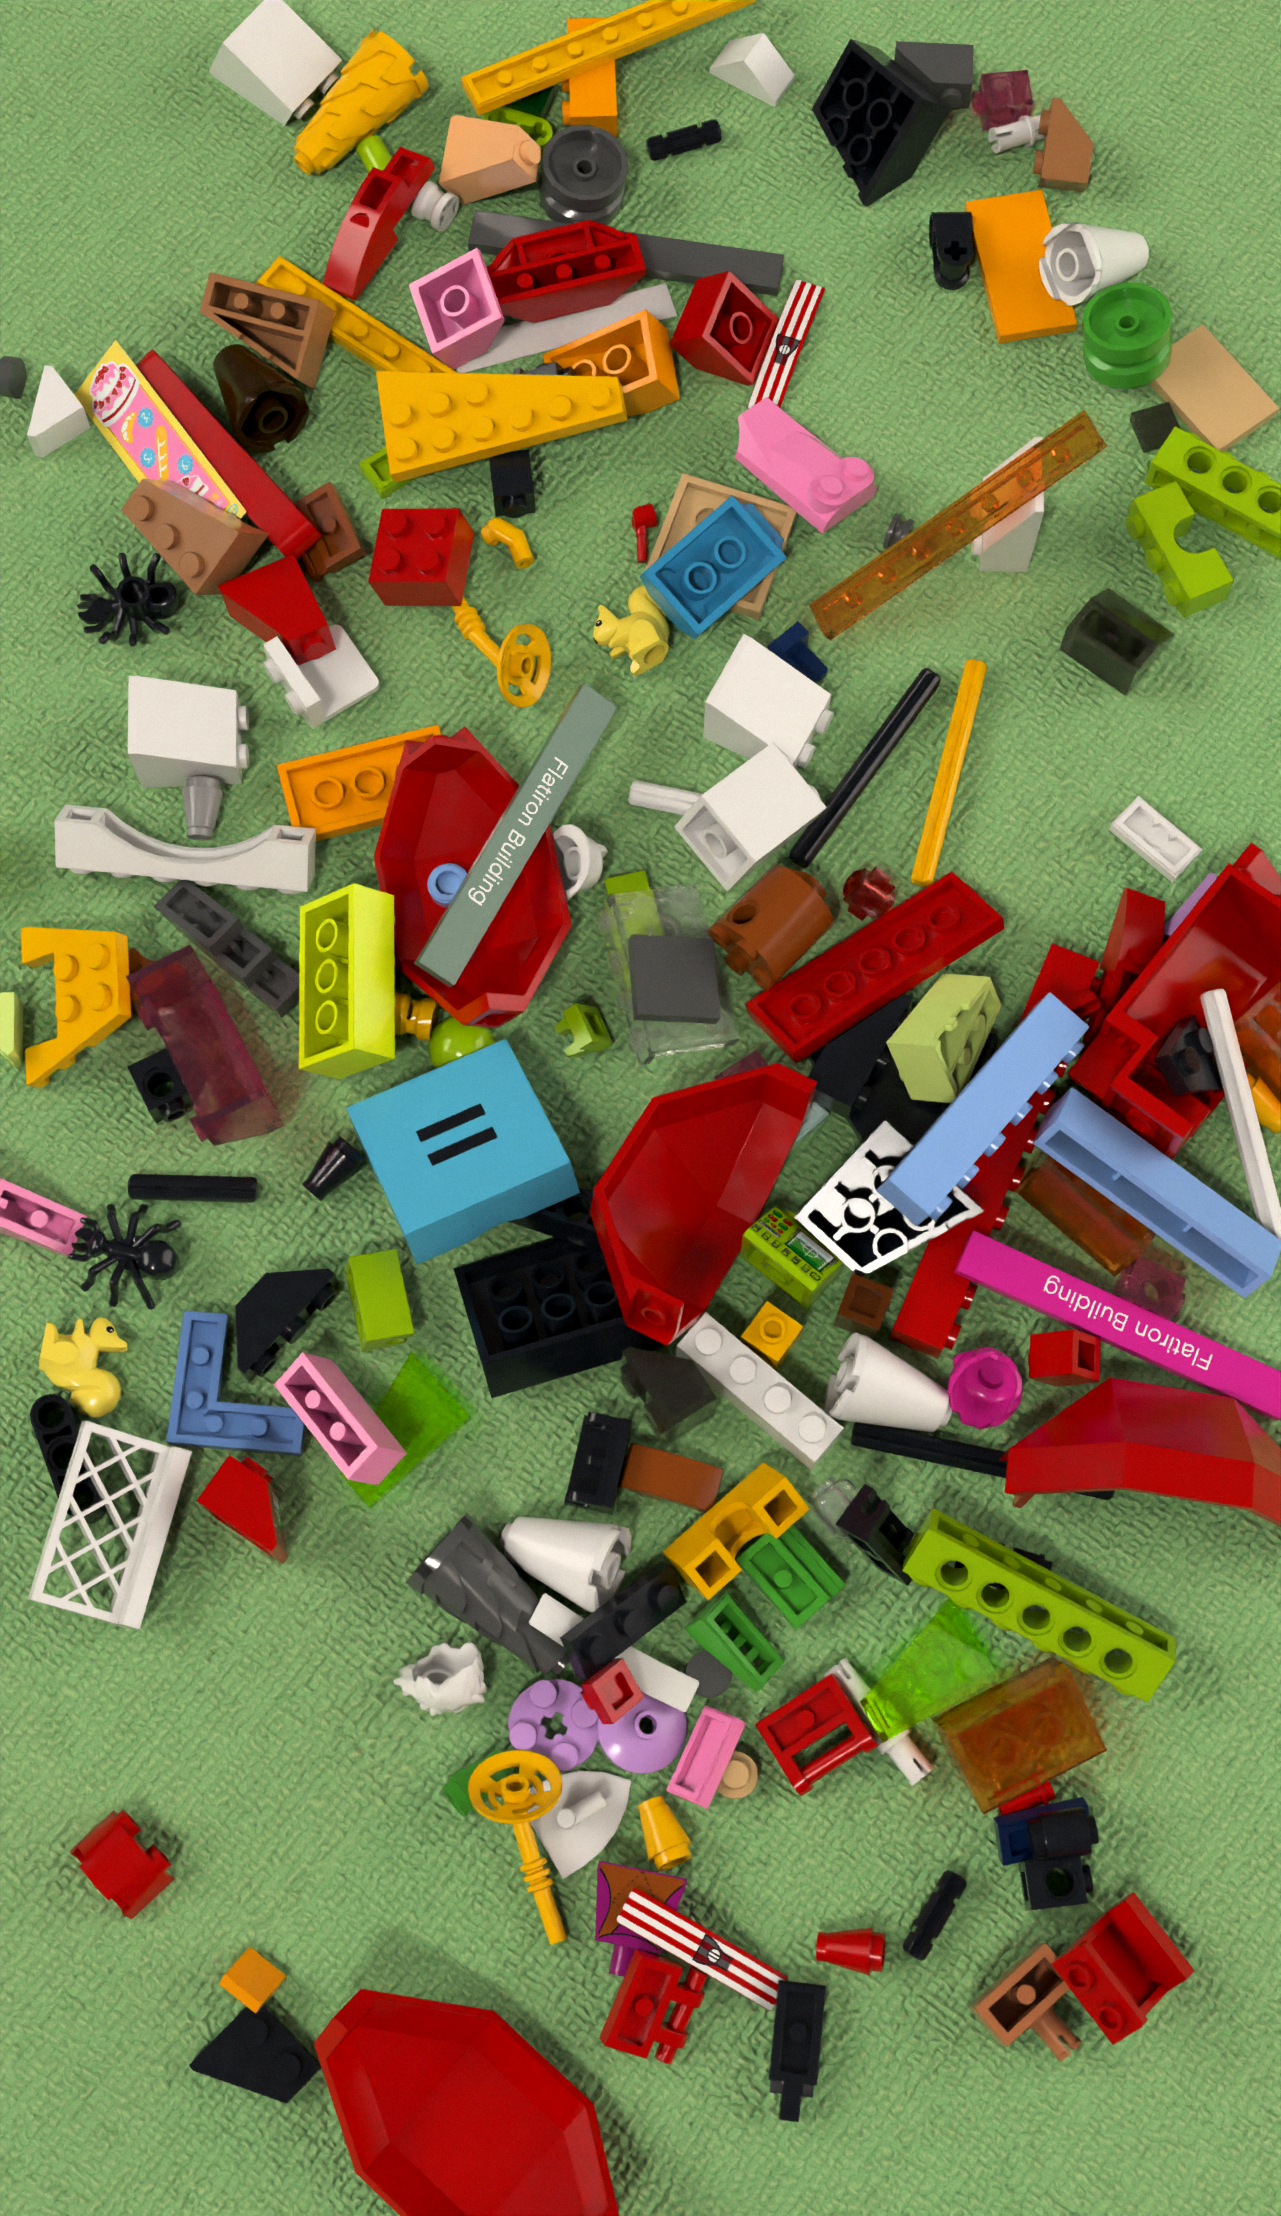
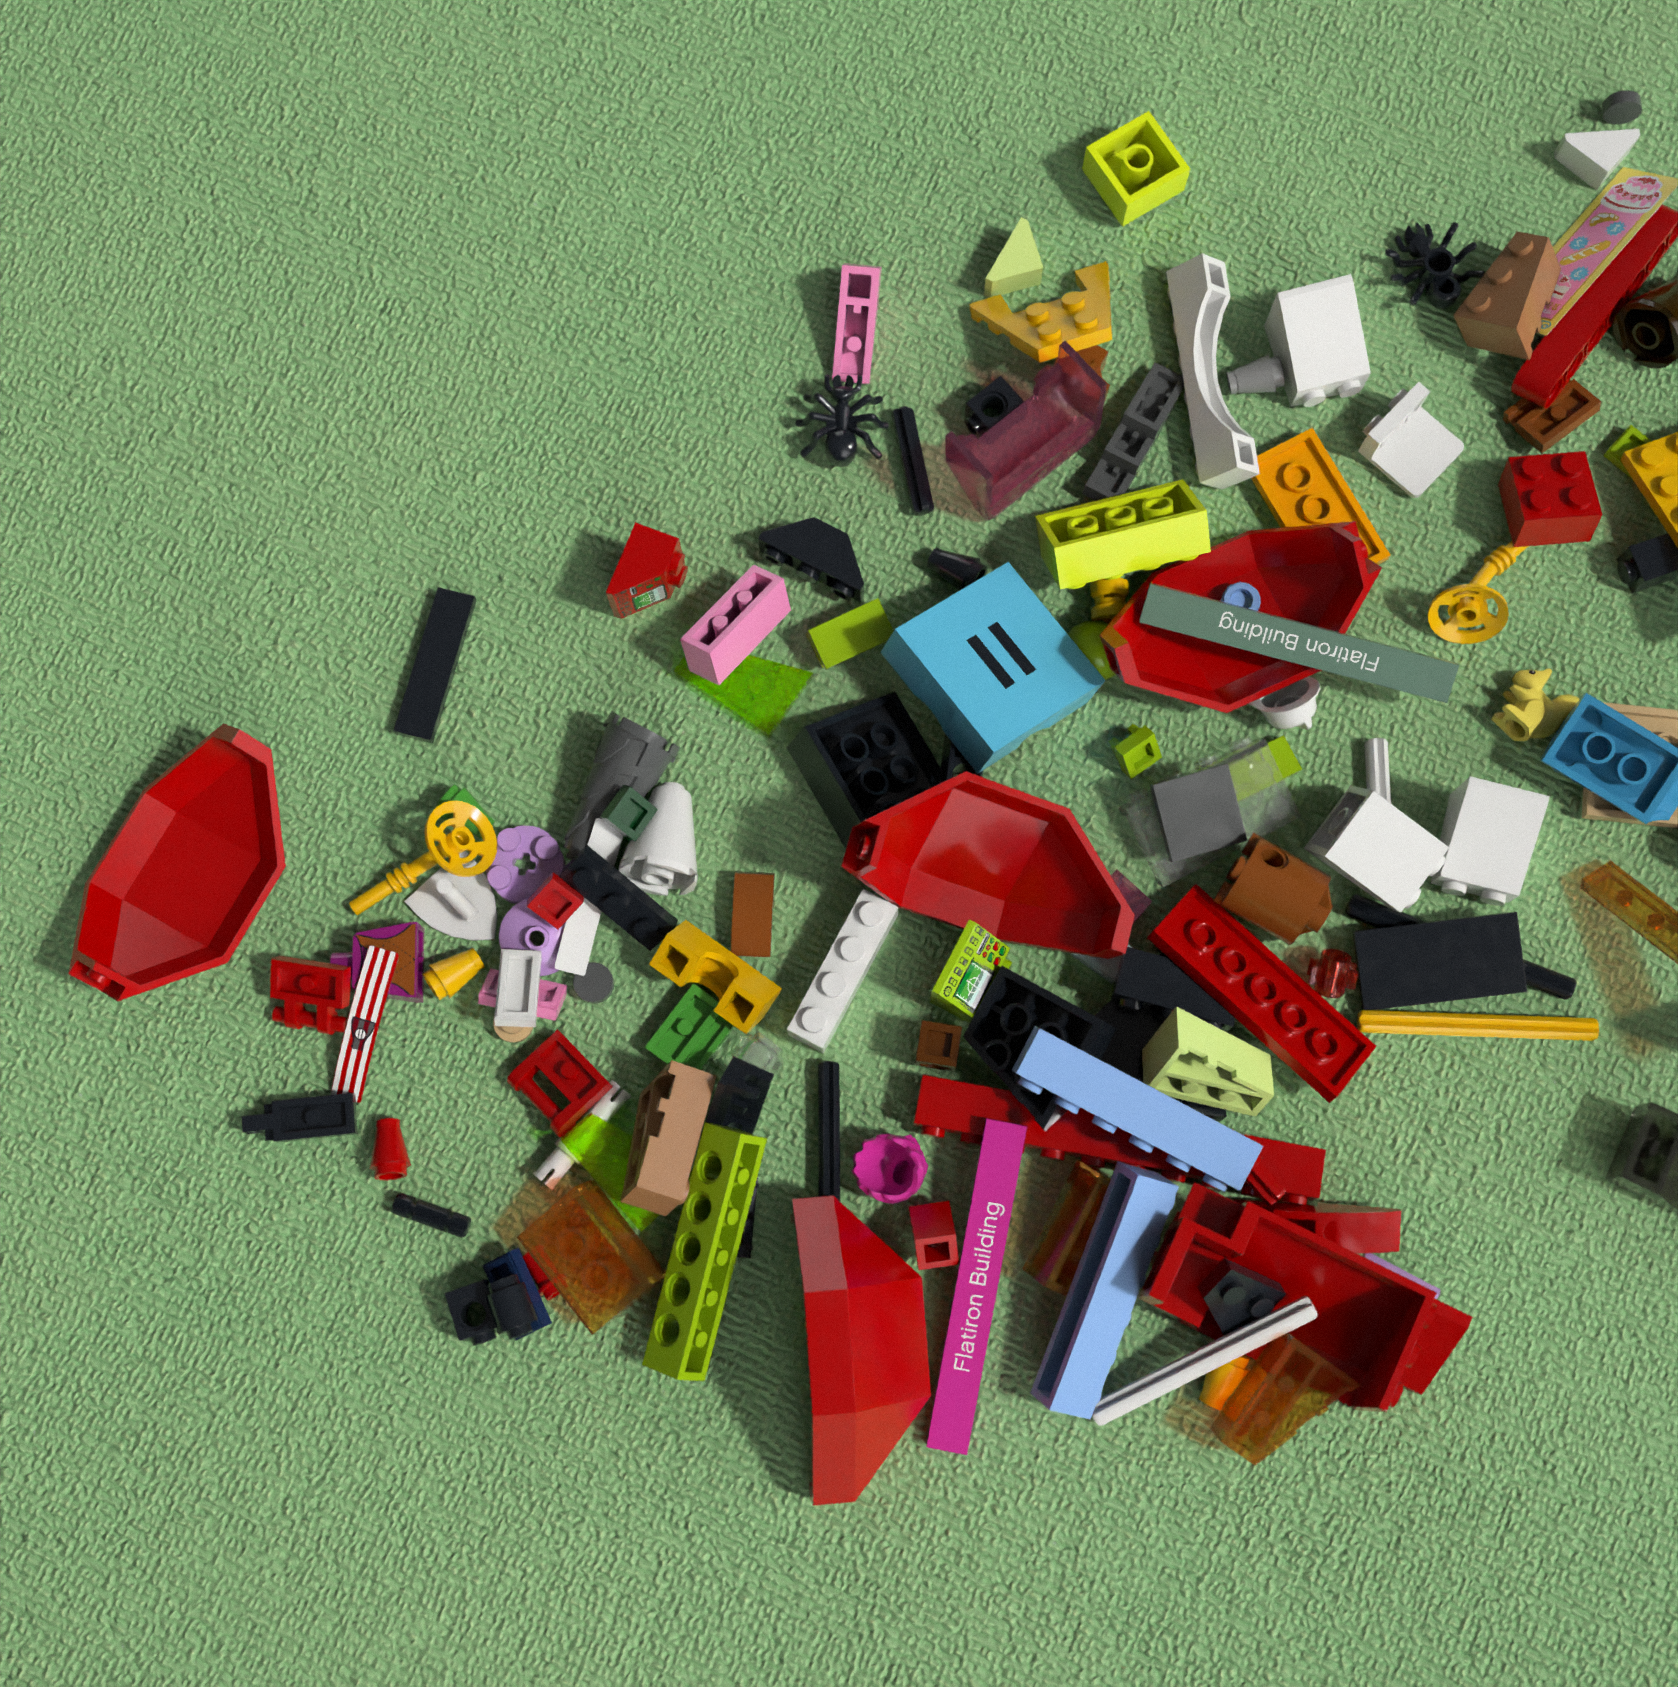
camera: 80 degrees right, 5 degrees up
white fence [28,1421,192,1629] -> none
black beam [30,1394,107,1524] -> none
light yellow animal [39,1317,128,1417] -> none
red cylinder [70,1809,174,1920] -> none
medium blue plate [166,1311,306,1456] -> none
black wing [189,2004,322,2103] -> none
red slope [218,554,336,665] -> none
light orange tile [219,1947,286,2014] -> none
white hair [393,1642,488,1716] -> none
yellow arm [481,518,534,569] -> none
black hinge [564,1412,632,1515] -> none
clear smoke slope [619,1347,717,1443] -> none
red hand [632,504,657,563] -> none
bright green slope [684,1592,785,1692] -> none
yellow brick [740,1301,804,1371] -> none
dark blue panel [767,621,828,683] -> none
white cone [823,1332,952,1432] -> none
nougat brick [968,1943,1082,2062] -> none
red panel [1051,1892,1195,2045] -> none
white plate [1109,796,1203,883] -> none
clear pink brick [1112,1256,1186,1320] -> none
none -> black tile [393,587,477,744]
none -> white tile [494,949,542,1027]
none -> dark green plate [600,784,658,842]
none -> medium nougat wedge [620,1060,716,1216]
none -> black tile [1353,911,1527,1010]

